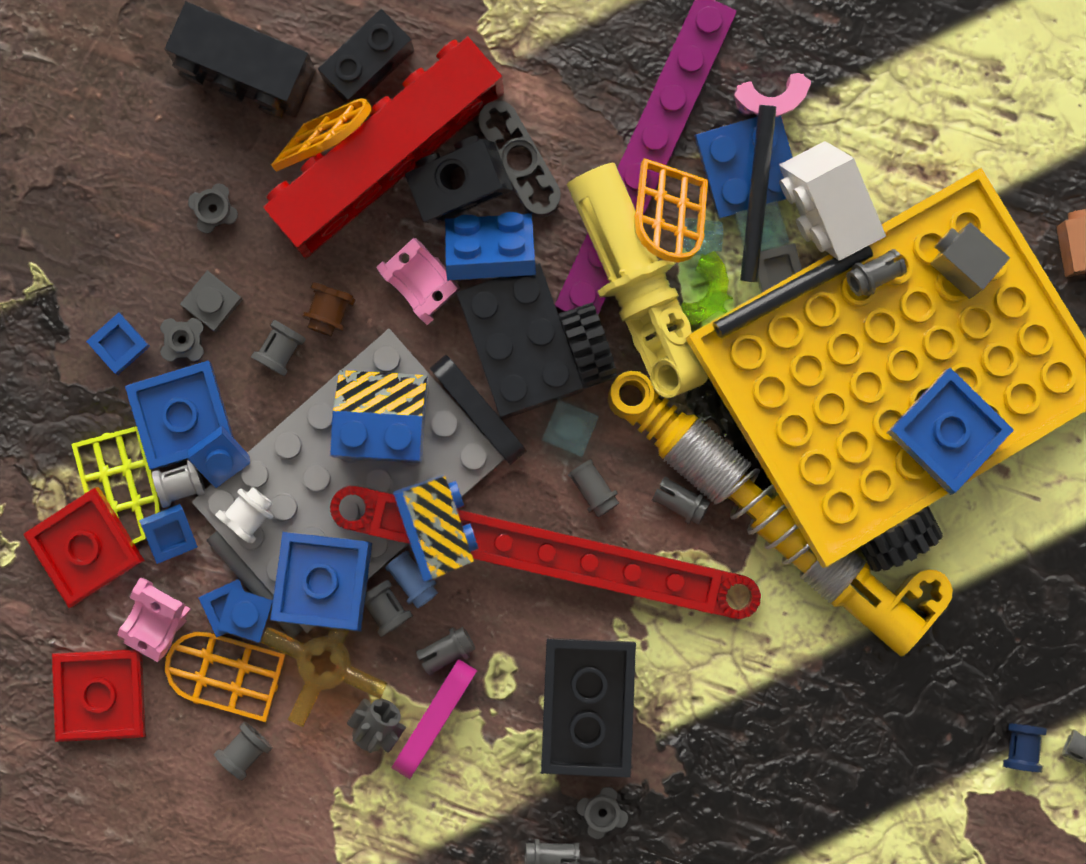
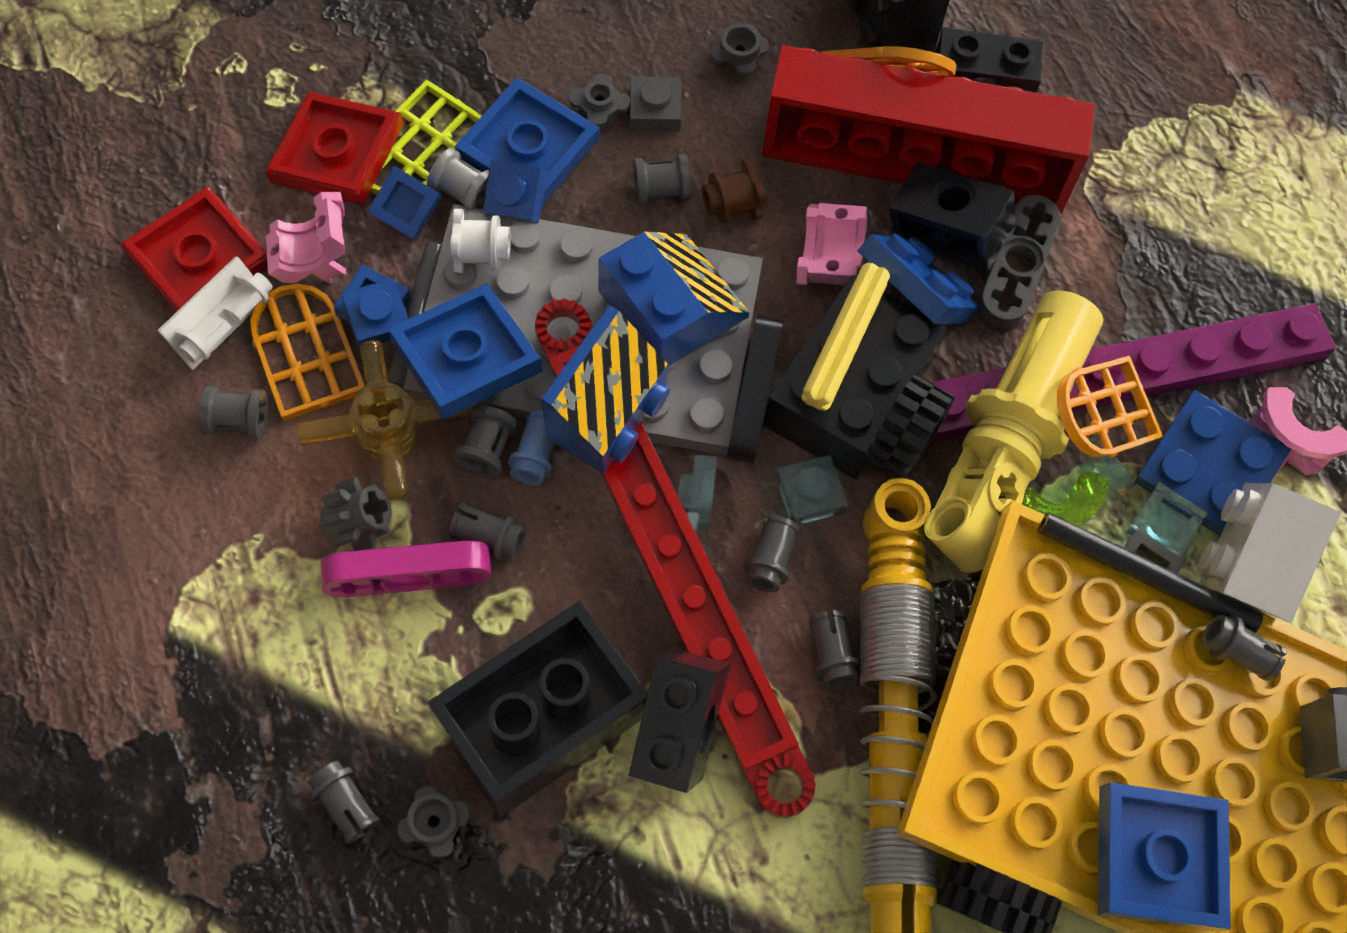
camera: 45 degrees right, 20 degrees down
blue plate [86,313,150,375] -> none
black piece [740,105,777,282] -> none
none -> white hinge [157,256,273,370]
none -> black brick [628,648,731,793]
none -> clear light blue plate [678,455,718,531]
none -> light yellow axle [802,263,890,411]

